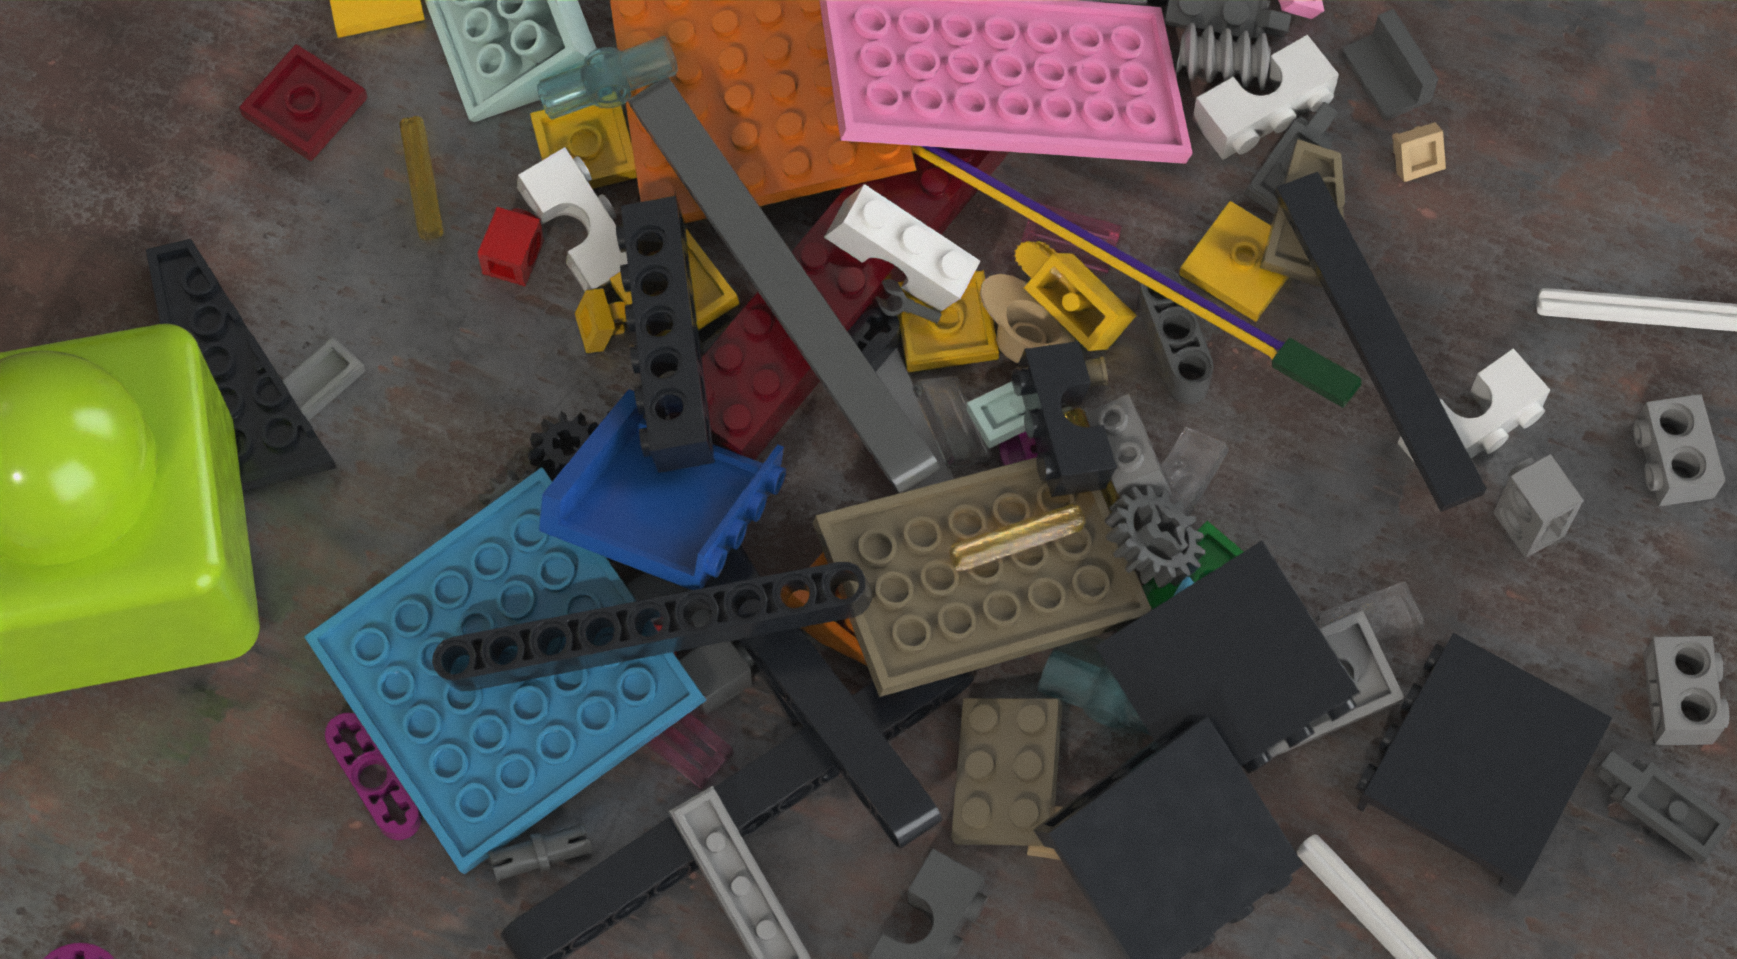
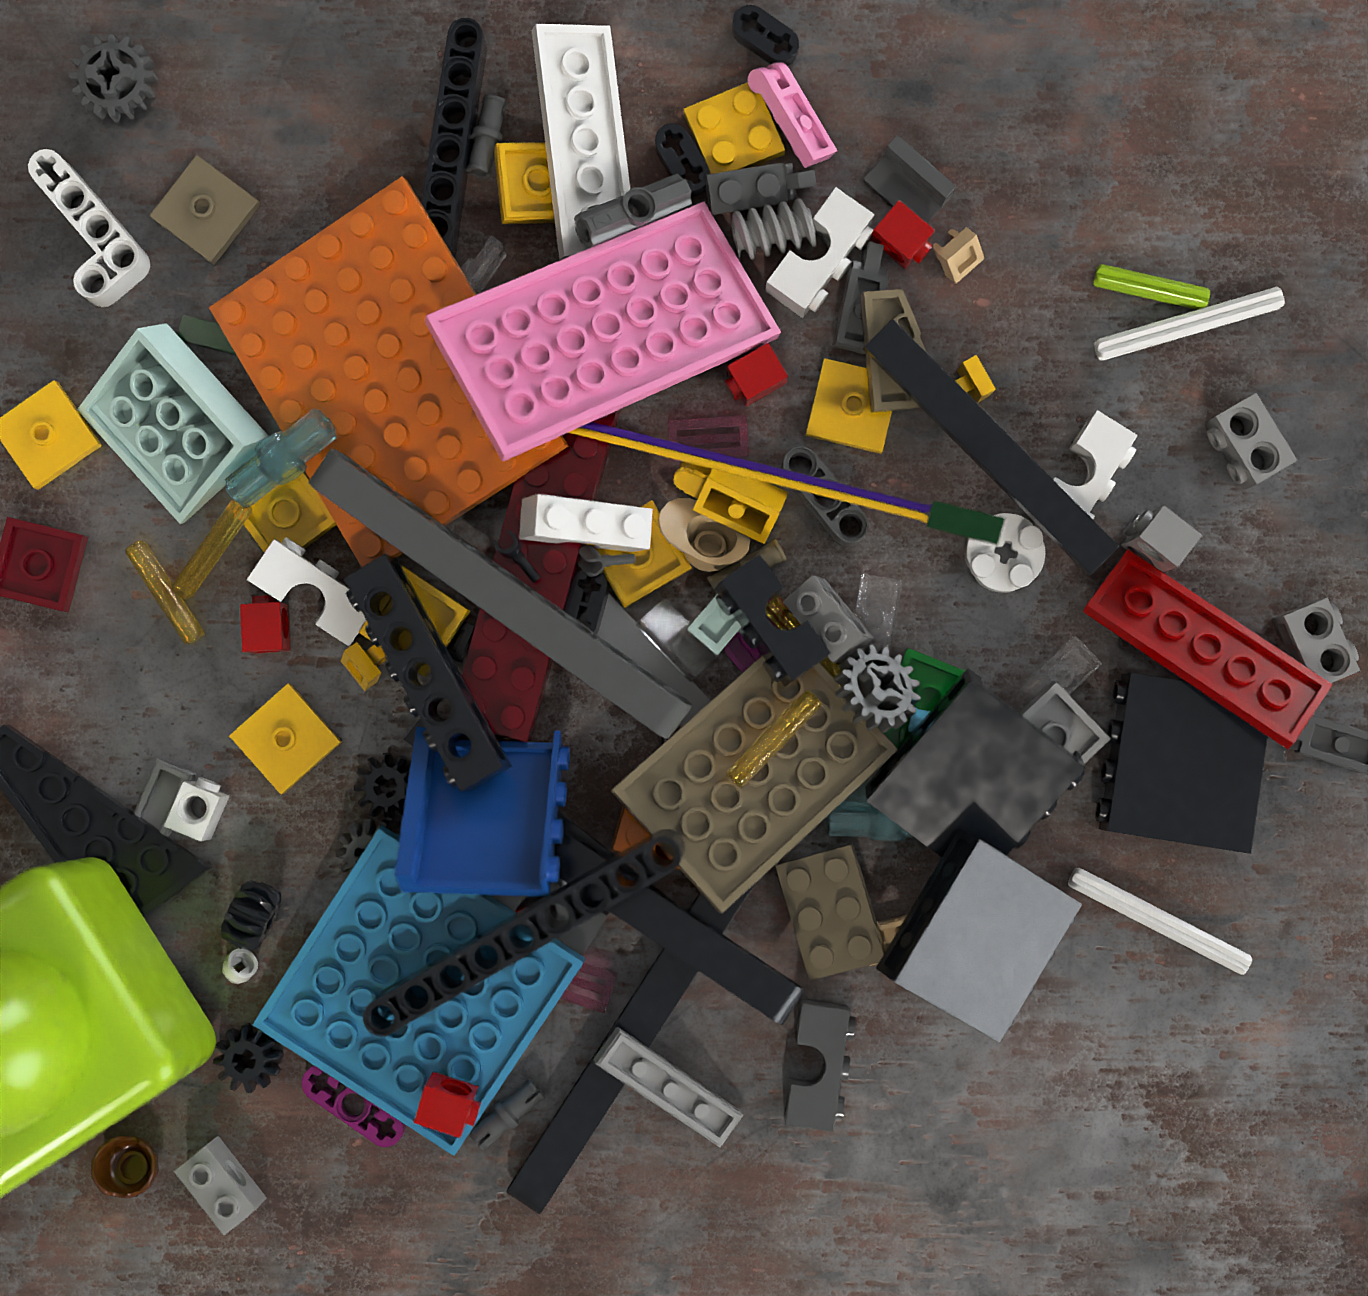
camera: 20 degrees left, 20 degrees up
none -> reddish brown hair [91,1135,159,1198]
none -> white brick [164,777,229,841]
none -> clear yellow axle [172,498,252,599]
none -> light grey brick [174,1136,267,1235]
none -> black gear [213,1023,284,1093]
none -> black gear [221,880,281,951]
none -> white hinge [222,948,258,984]
none -> yellow plate [229,683,343,795]
none -> red brick [414,1072,481,1138]
none -> black hand [494,530,541,583]
none -> red brick [724,343,788,407]
none -> red brick [870,200,935,269]
none -> yellow tile [955,355,996,403]
none -> white plate [964,513,1045,593]
none -> red plate [1082,550,1333,750]
none -> lime axle [1093,264,1210,310]

